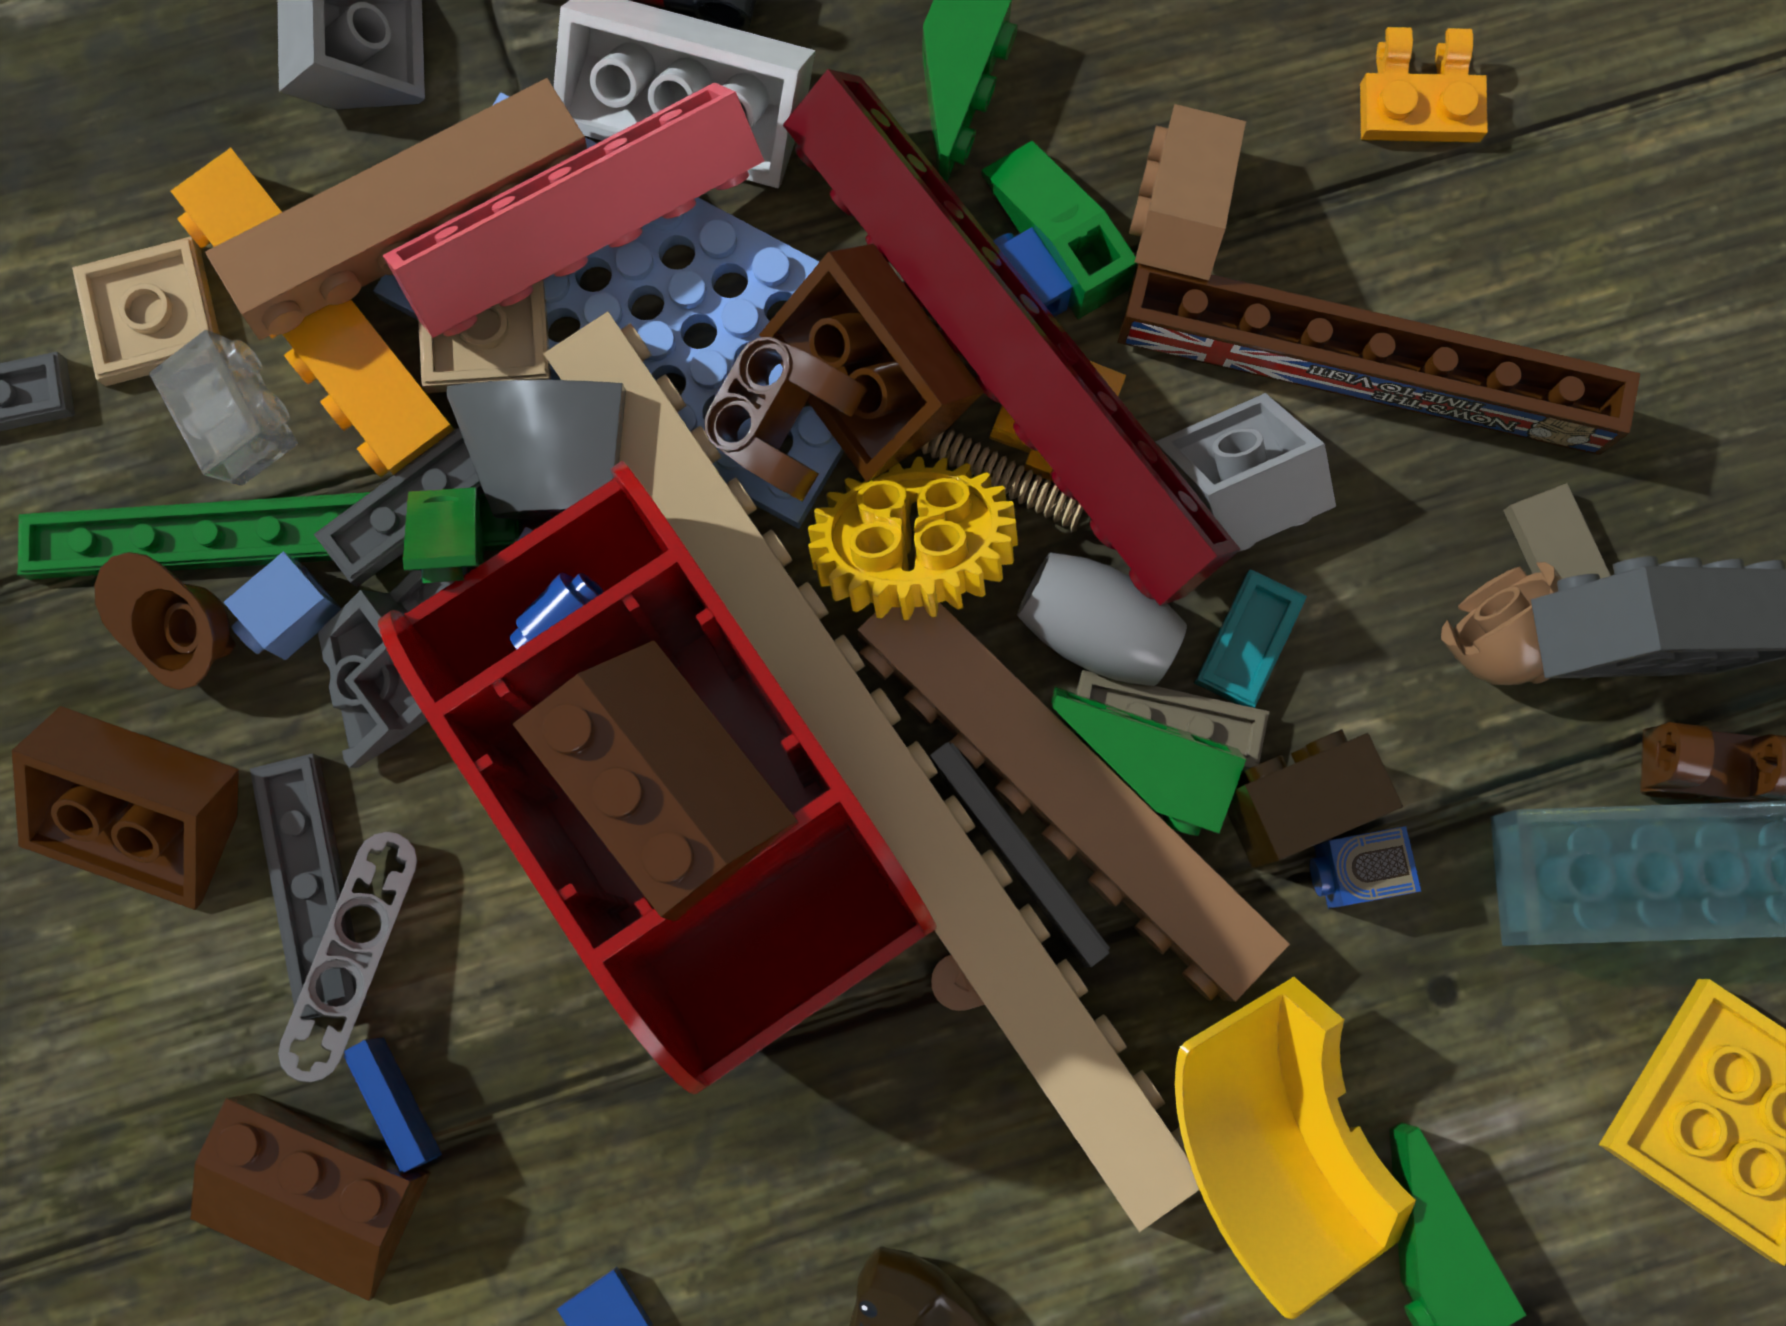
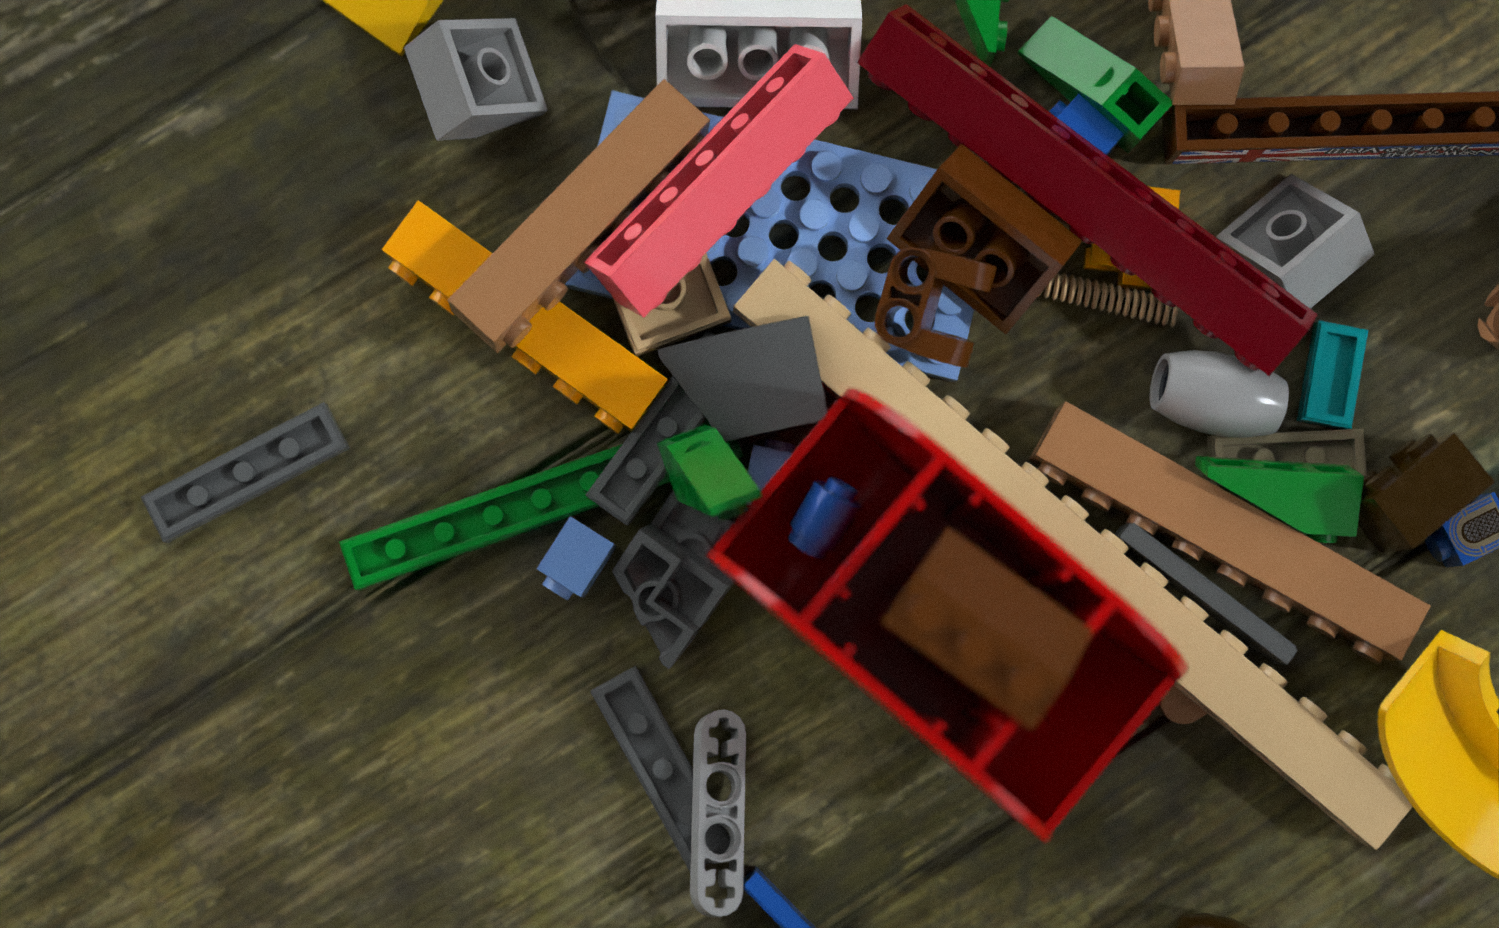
camera: 20 degrees left, 5 degrees up
reddish brown slope [12,706,239,910] -> none
tan tile [72,236,224,387] -> none
reddish brown piece [94,552,236,690] -> none
clear brick [149,329,298,486] -> none
yellow gear [808,457,1018,620] -> none

